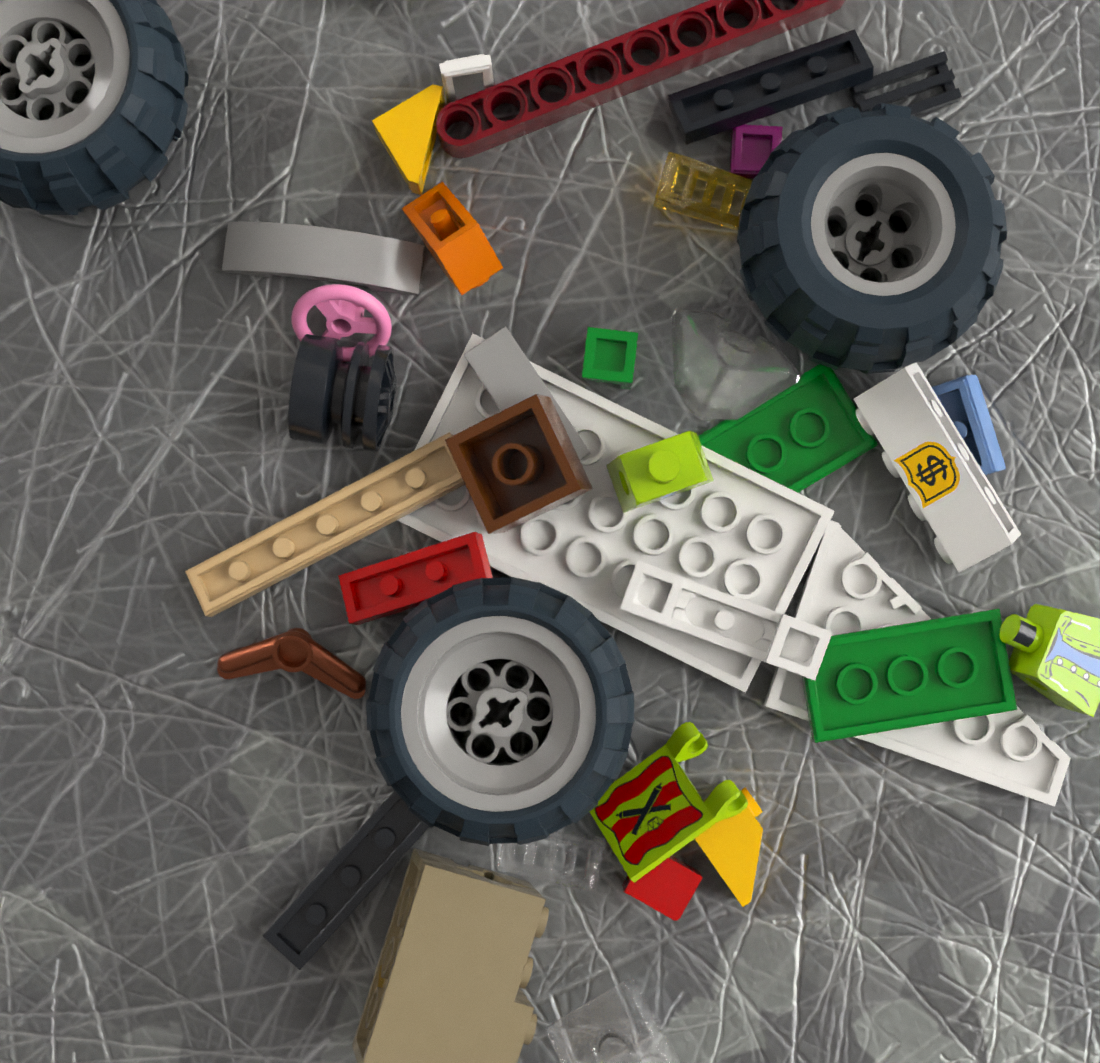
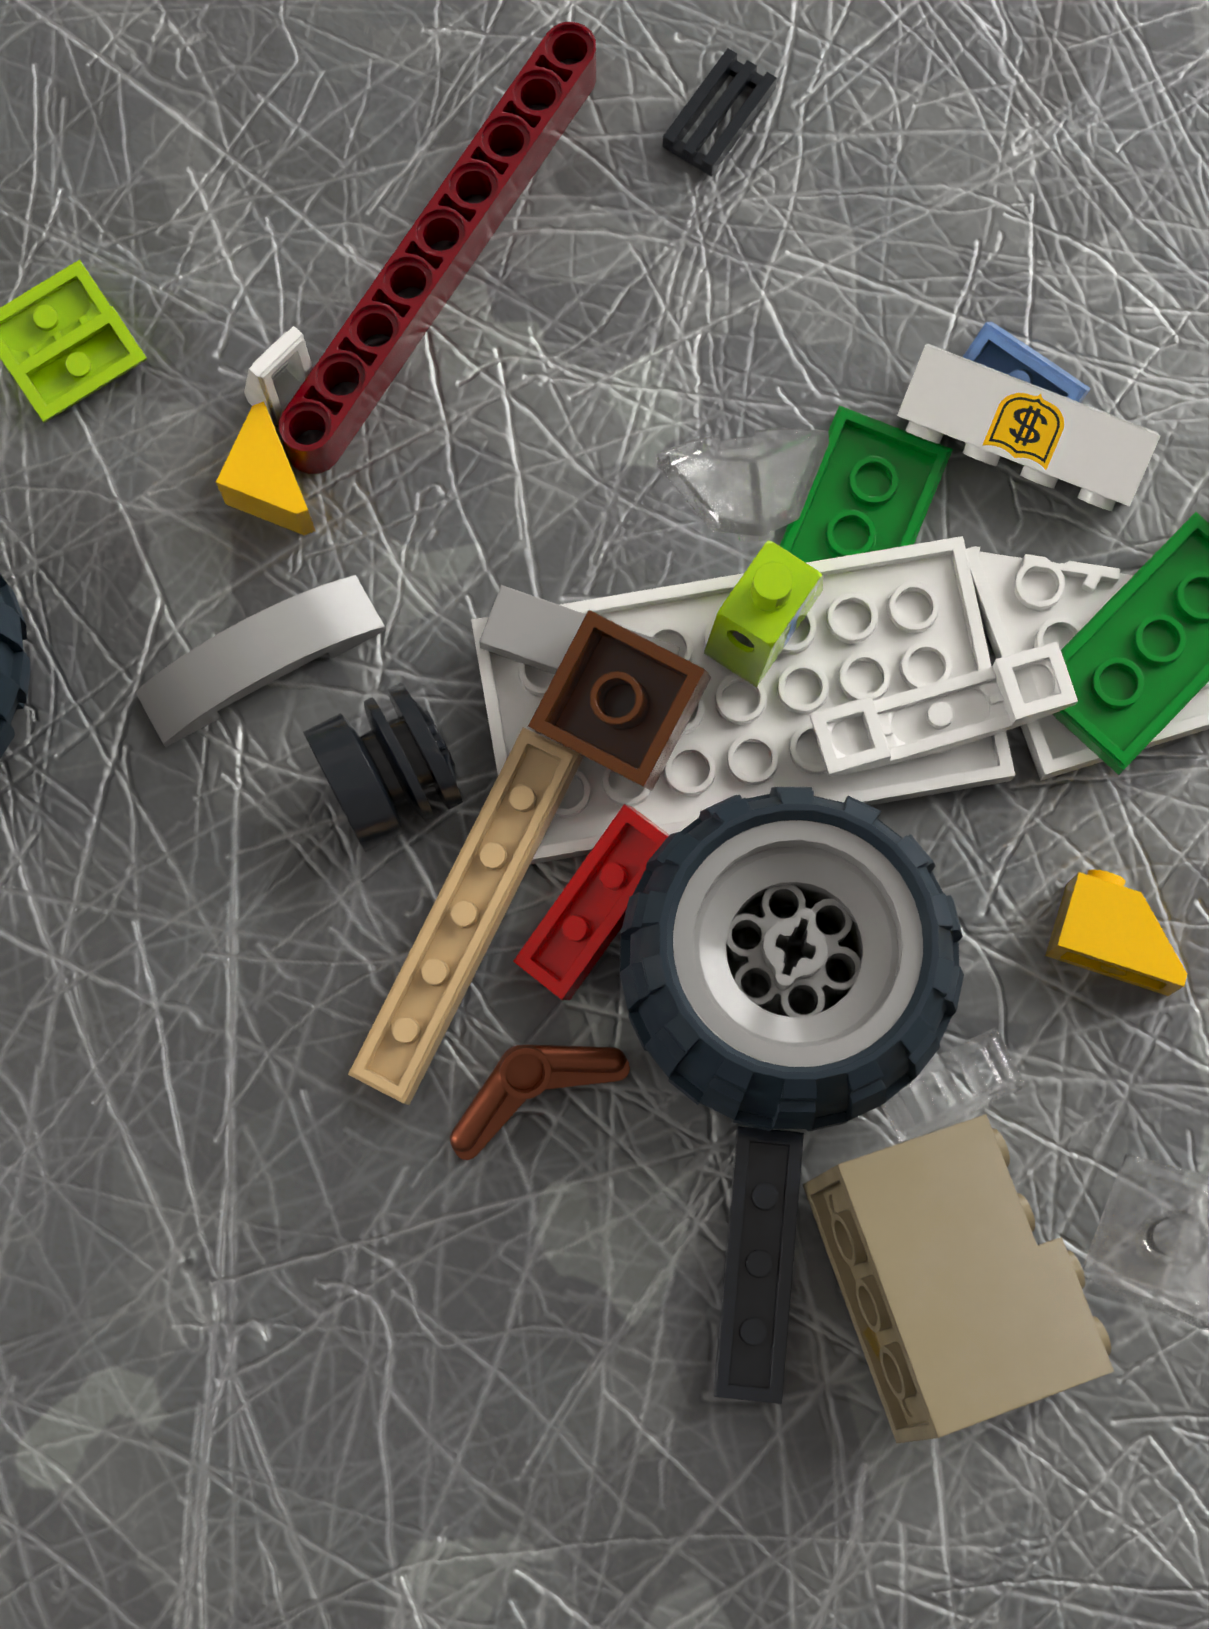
camera: 40 degrees left, 10 degrees down
bright pink piece [291,284,392,362] -> none
orange slope [401,181,503,295] -> none
green panel [582,327,638,390] -> none
lime flag [590,722,748,883] -> none
red panel [622,856,703,921] -> none
clear yellow slope [653,151,753,230] -> none
black plate [668,29,874,145] -> none
magenta tile [729,125,783,178] -> none
black wheel [737,103,1007,374] -> none

